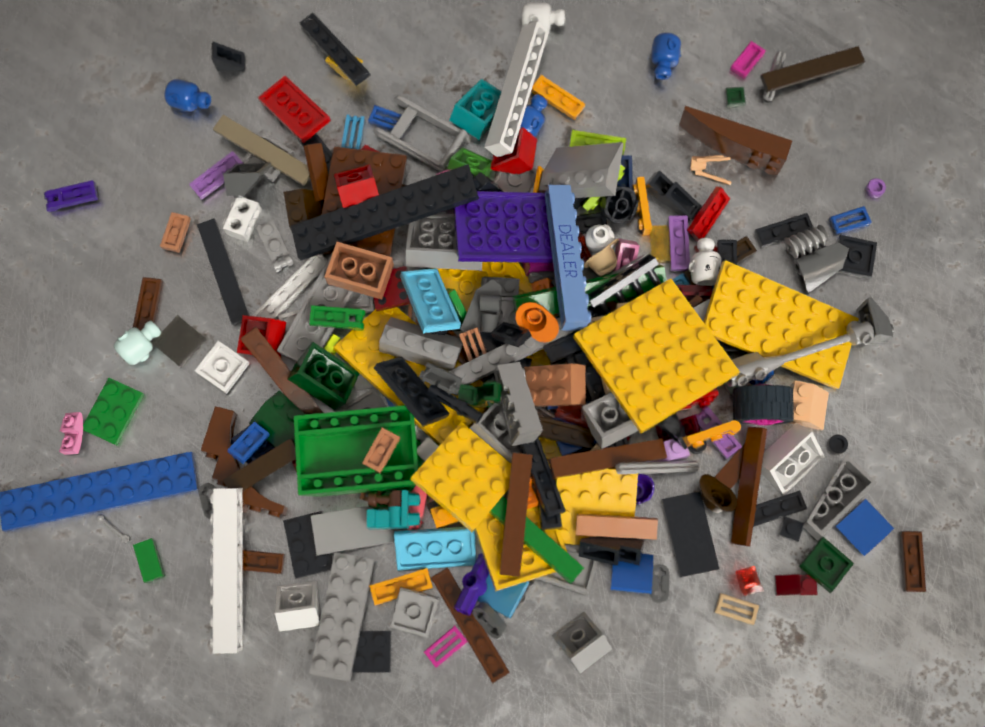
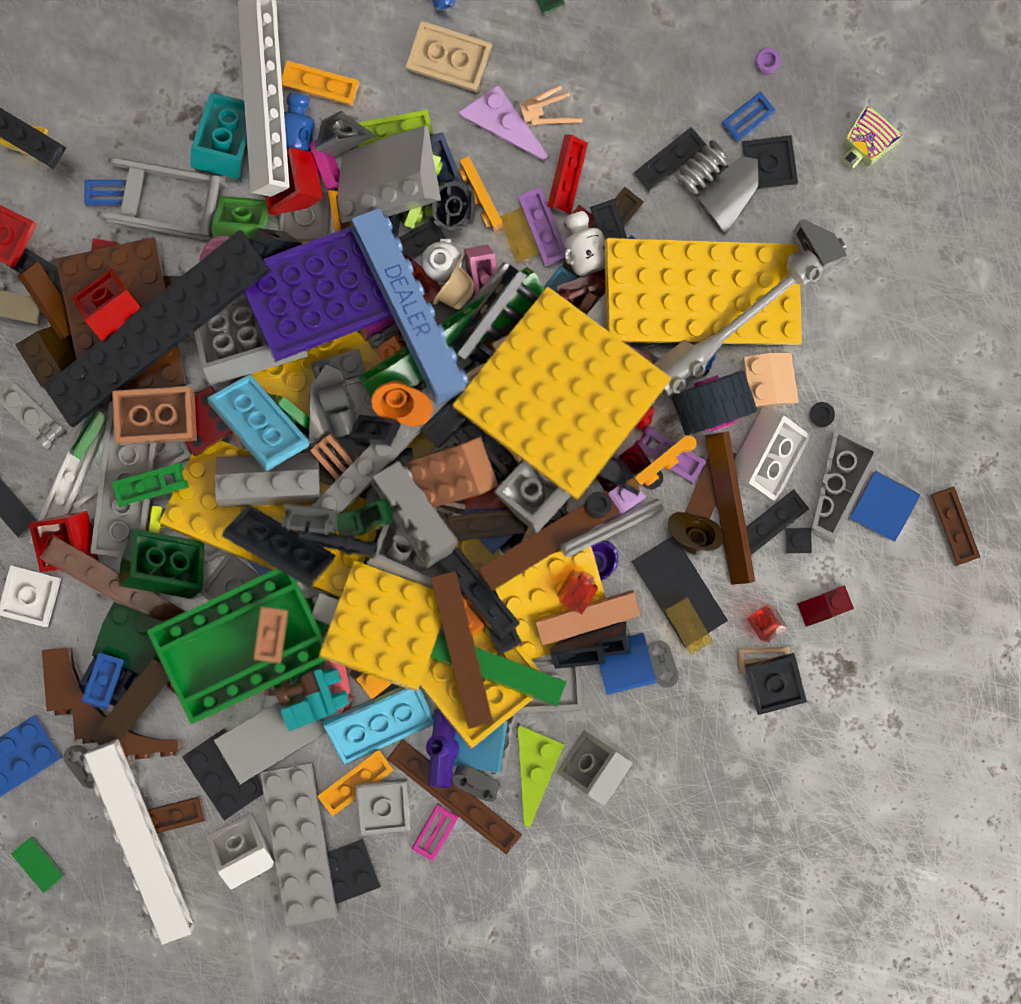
camera: 20 degrees left, 10 degrees up
dark azure tile [341,115,365,150] -> none
black slope [645,170,703,220] -> none
reddish brown slope [679,106,792,175] -> none
dark green tile [799,537,854,593] -> none
none -> green tile [70,410,108,460]
none -> dark pink tile [309,140,340,191]
none -> dark grey slope [315,111,376,157]
none -> tan plate [406,21,492,93]
none -> lavender wing [459,85,548,161]
none -> lime wing [518,725,565,827]
none -> clear red brick [557,569,598,615]
none -> black tile [585,492,612,518]
none -> clear yellow plate [665,598,713,655]
none -> black plate [744,652,807,715]
none -> torso [842,104,904,169]

